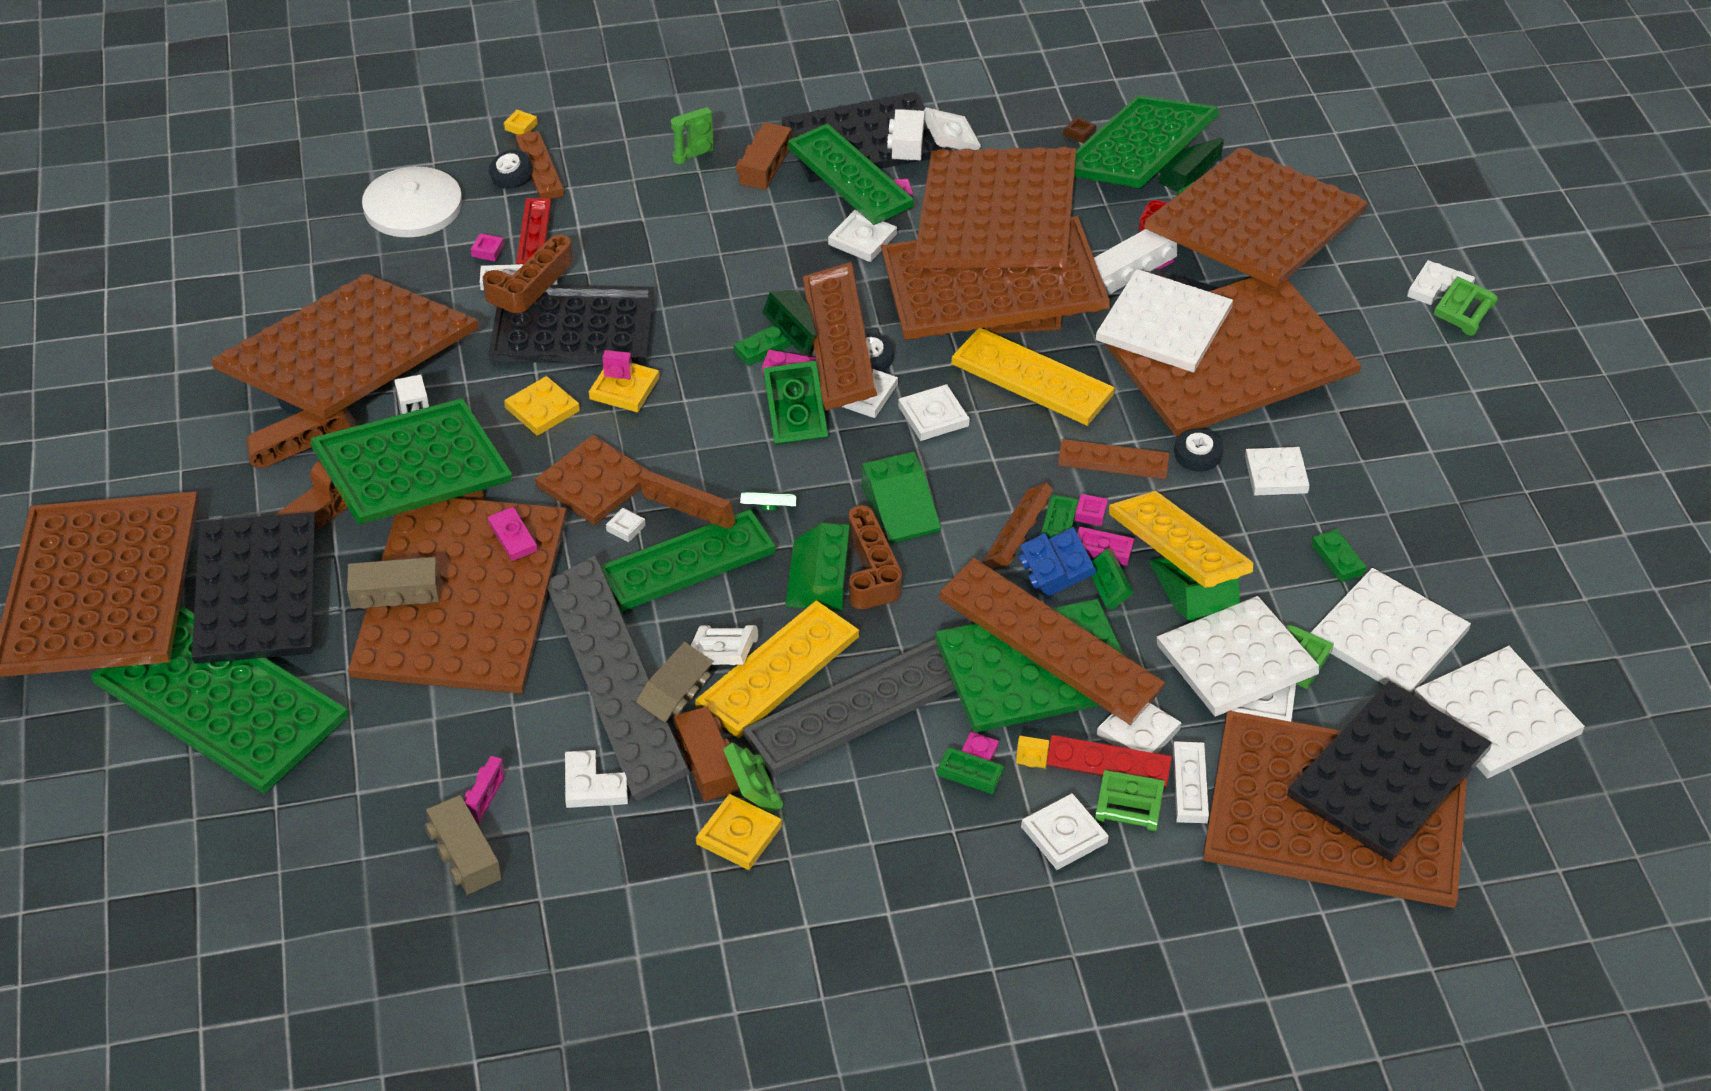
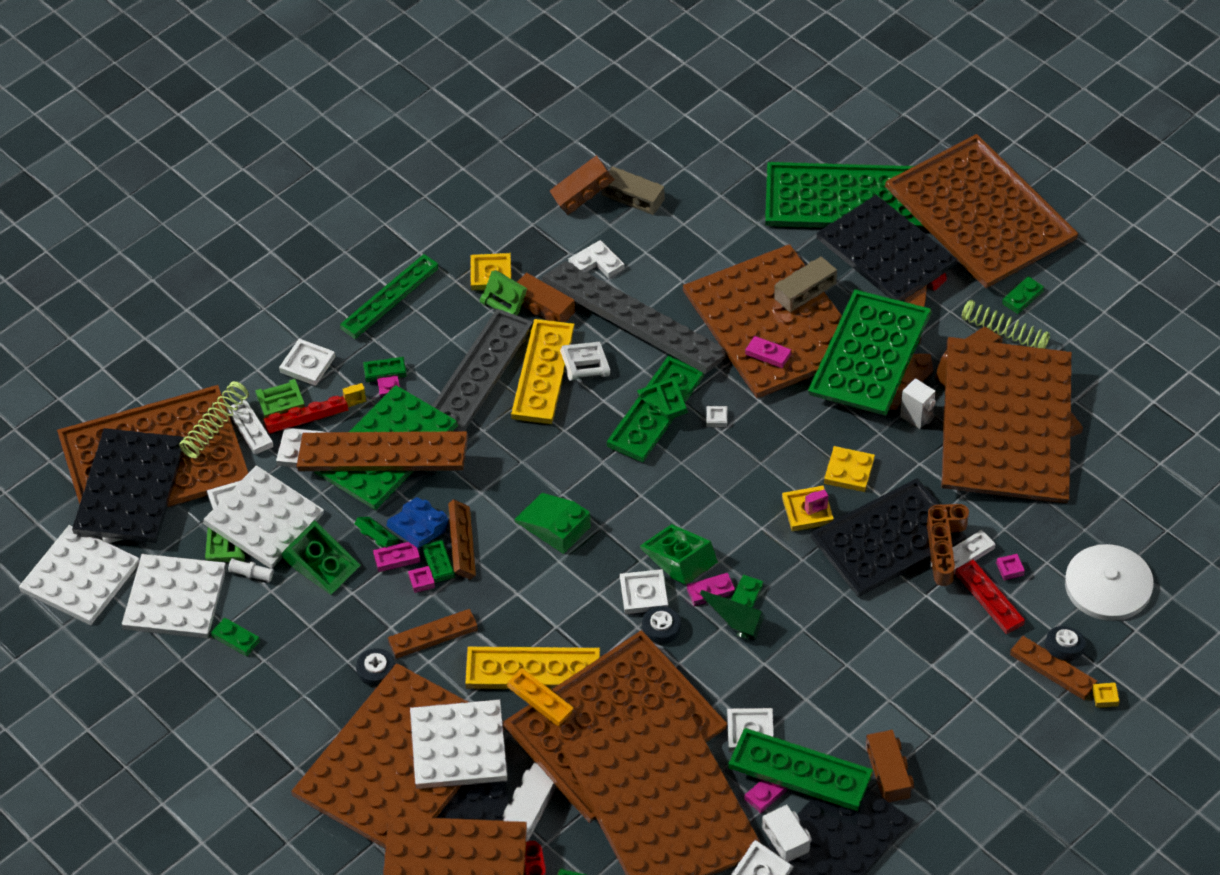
camera: 150 degrees right, 5 degrees up
dark pink plate [464,756,505,824] -> none
dark orange plate [535,435,647,526] -> none
dark tan brick [636,641,713,722] -> none
dark orange plate [638,470,736,529] -> none
bright green plate [670,107,713,164] -> none
plate [740,492,798,510] -> none
green slope [786,523,850,611] -> none
dark orange plate [803,262,878,410] -> none
dark orange beam [848,505,902,609] -> none
white plate [898,384,970,441] -> none
yellow plate [1109,491,1253,588] -> none
white plate [1245,447,1309,496] -> none
none -> yellowish green piece [180,381,249,458]
none -> white pin [228,559,274,583]
none -> green plate [340,254,439,339]
none -> light orange plate [507,668,574,727]
none -> dark orange brick [549,155,615,215]
none -> green wing [637,377,688,420]
none -> yellowish green piece [962,300,1050,349]
none -> green plate [1002,276,1044,314]

